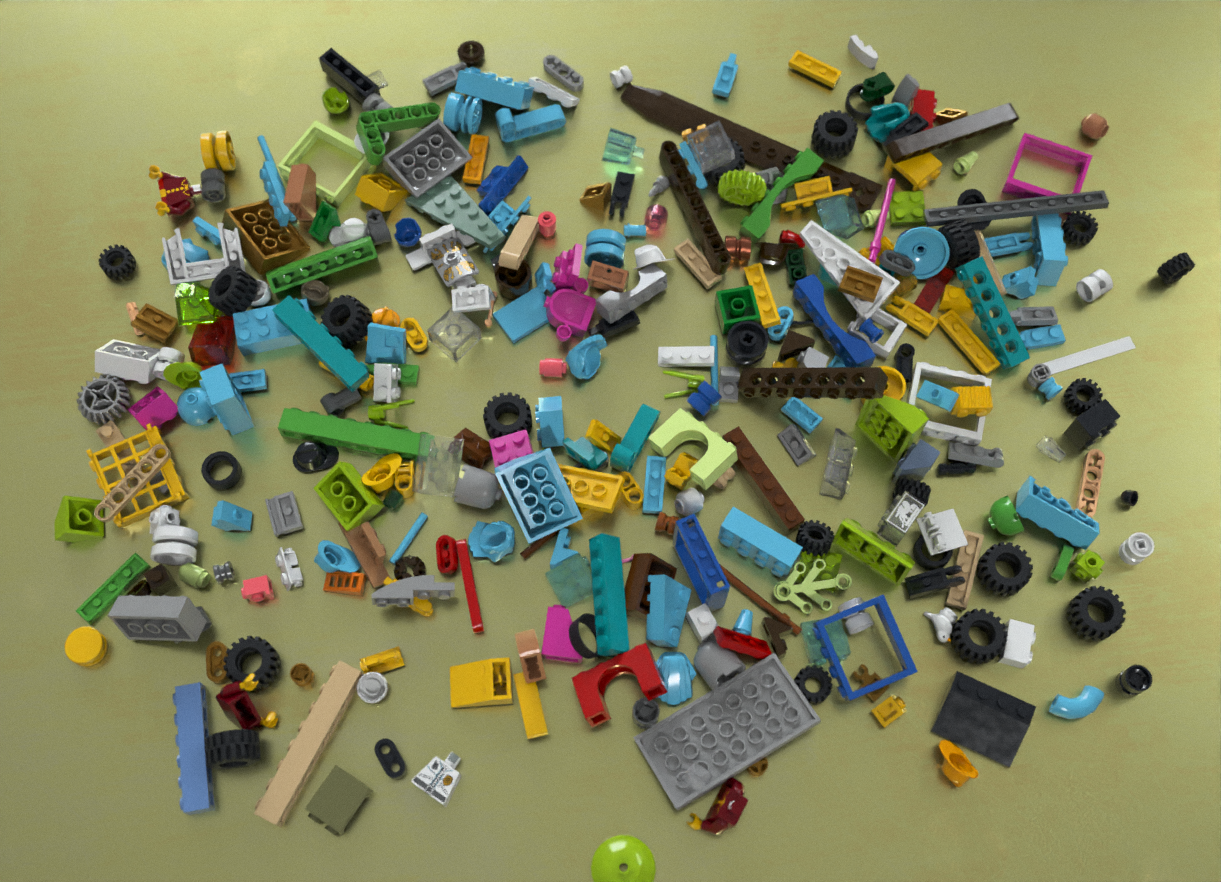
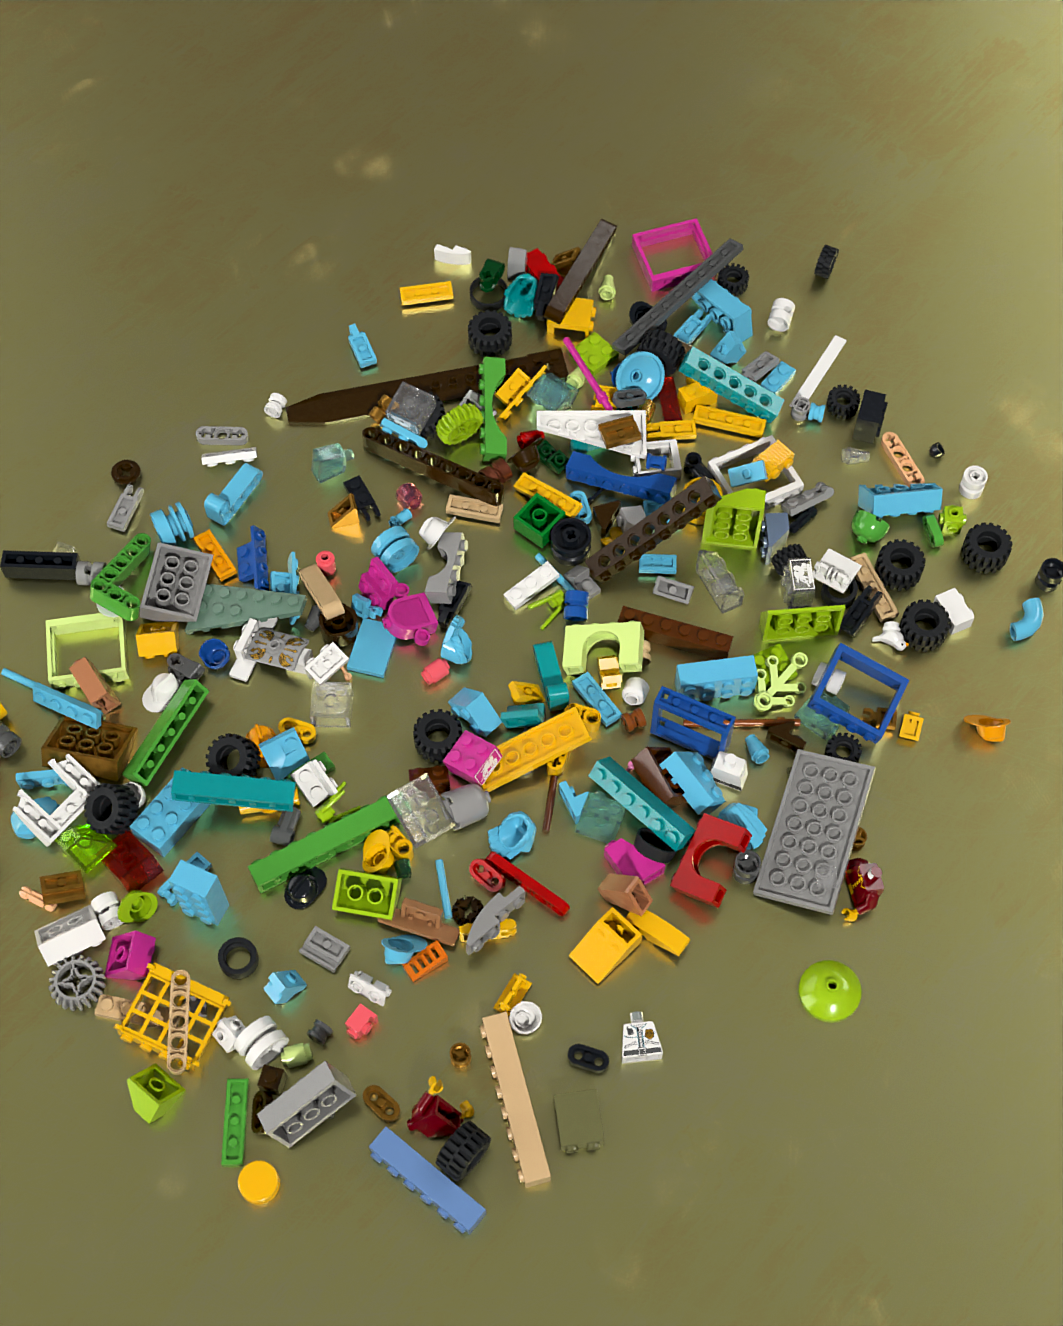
camera: 40 degrees left, 5 degrees down
medium azure cylinder [177,387,215,426] -> none
black tyre [223,636,281,692] -> none
dark tan hair [301,279,329,306] -> none
green slope [308,201,341,242] -> none
lime hair [322,87,350,114] -> none
medium azure brick [455,67,534,110] -> none
medium azure slope [494,448,583,543] -> none
nougat window [587,261,629,292] -> none
light grey bar [648,176,669,197] -> none
light grey cylinder [694,640,746,693] -> none
red plate [713,626,772,659] -> none
black tyre [796,520,834,557] -> none
black slope [930,671,1036,768] -> none
nougat head [1081,113,1109,140] -> none

